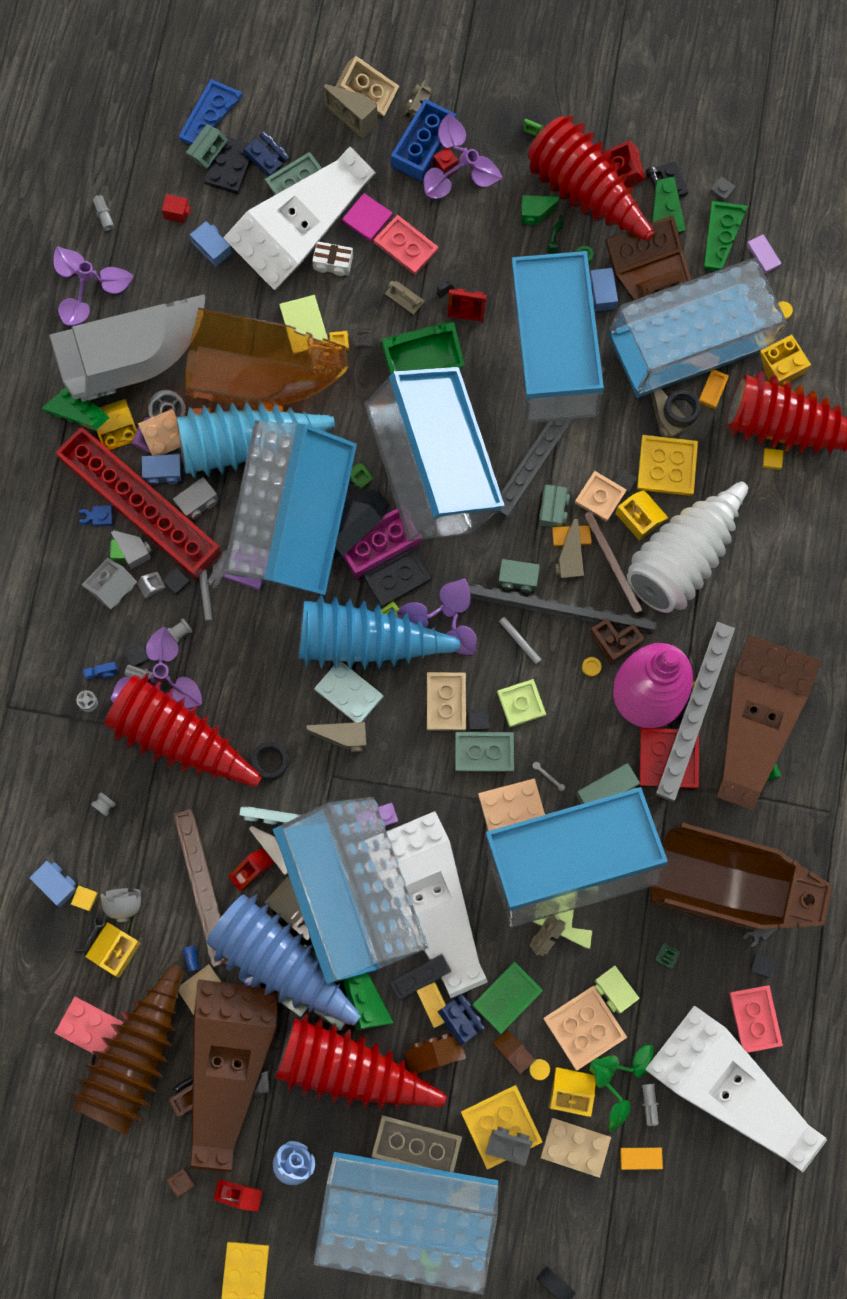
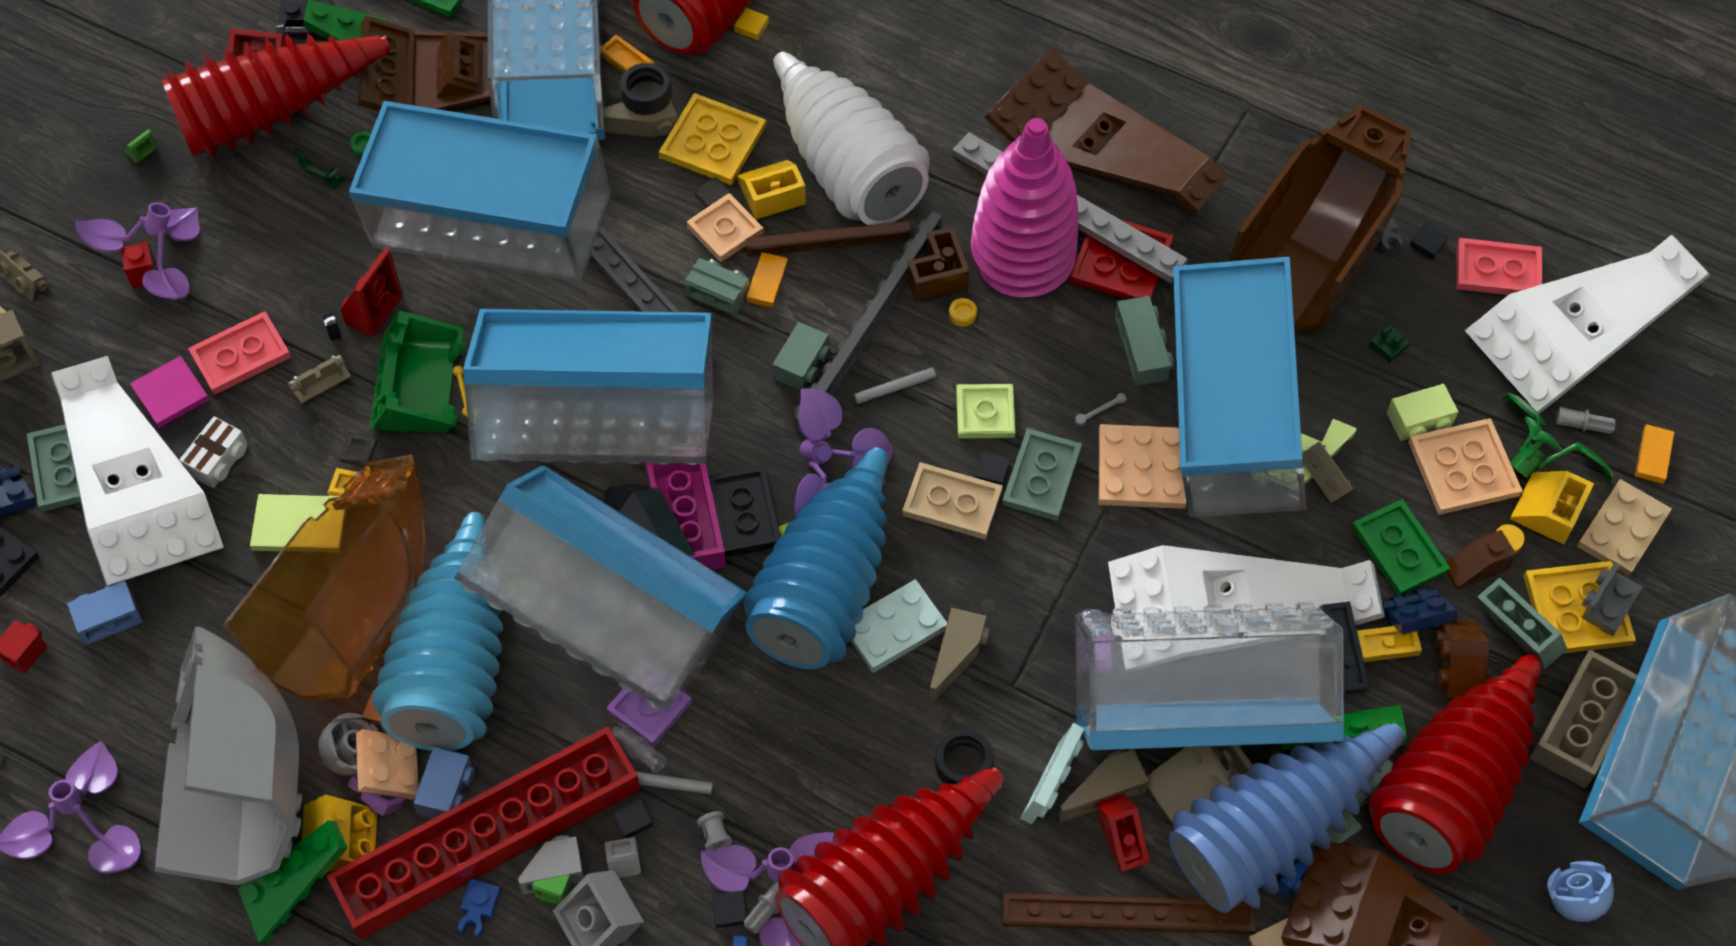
camera: 70 degrees left, 15 degrees down
light grey brick [173,477,218,520] -> none
blue brick [391,99,457,182] -> none
green slope [521,195,559,226] -> none
dark tan slope [555,519,584,579] -> none
none -> sand green brick [1477,578,1568,669]

